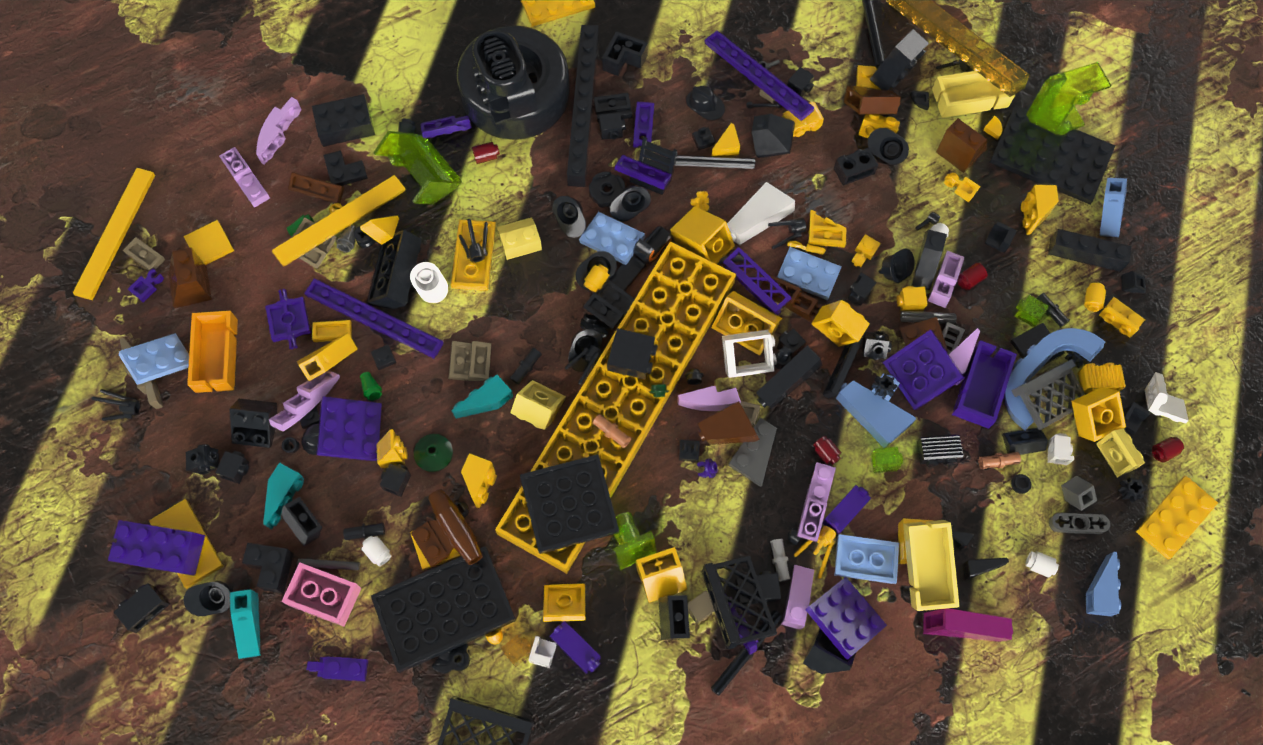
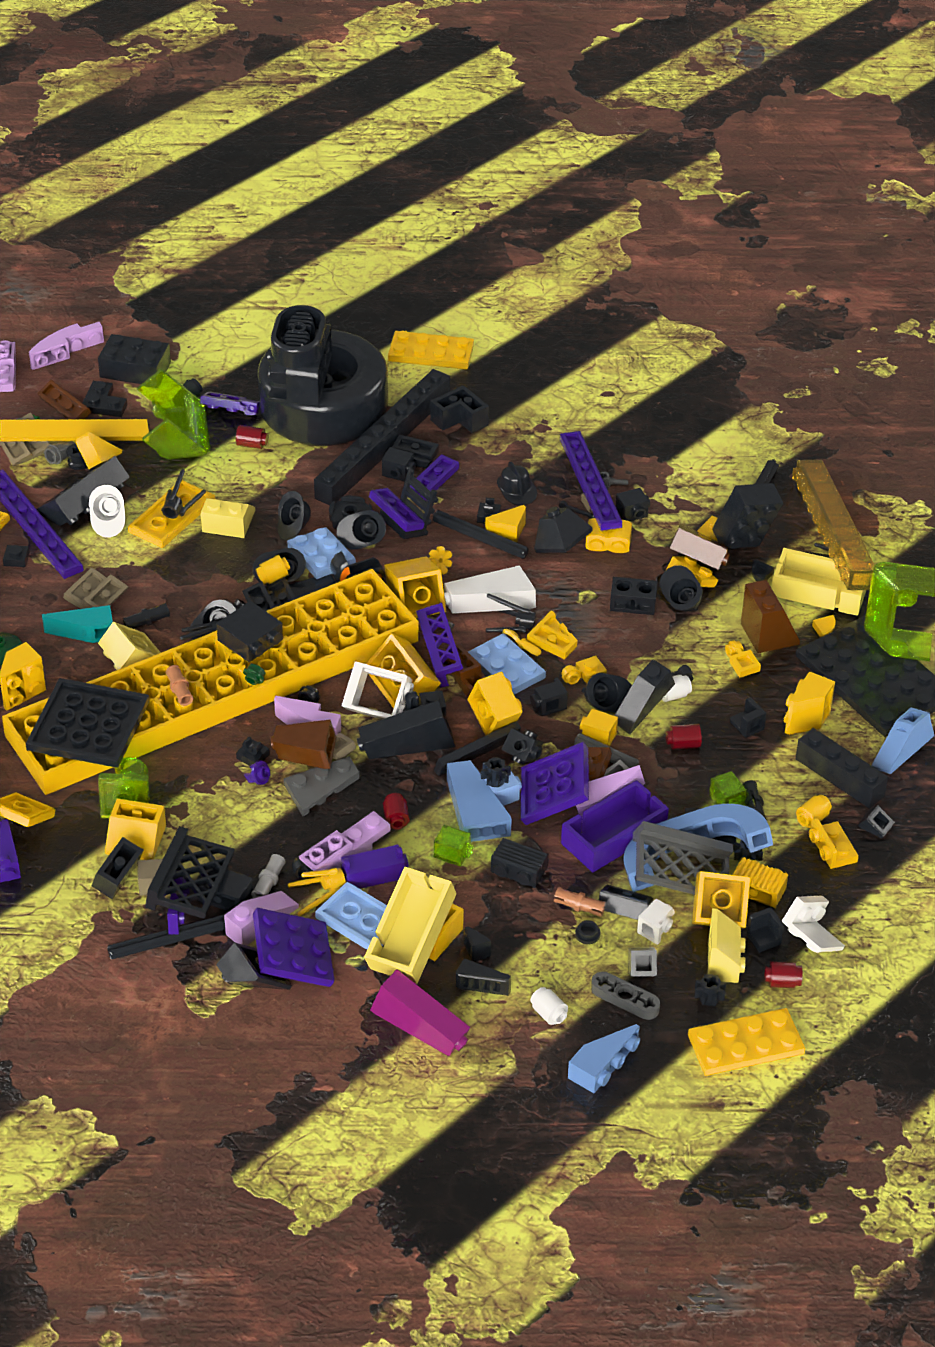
camera: 30 degrees right, 25 degrees down
lavender slope [928,251,964,308] -> none

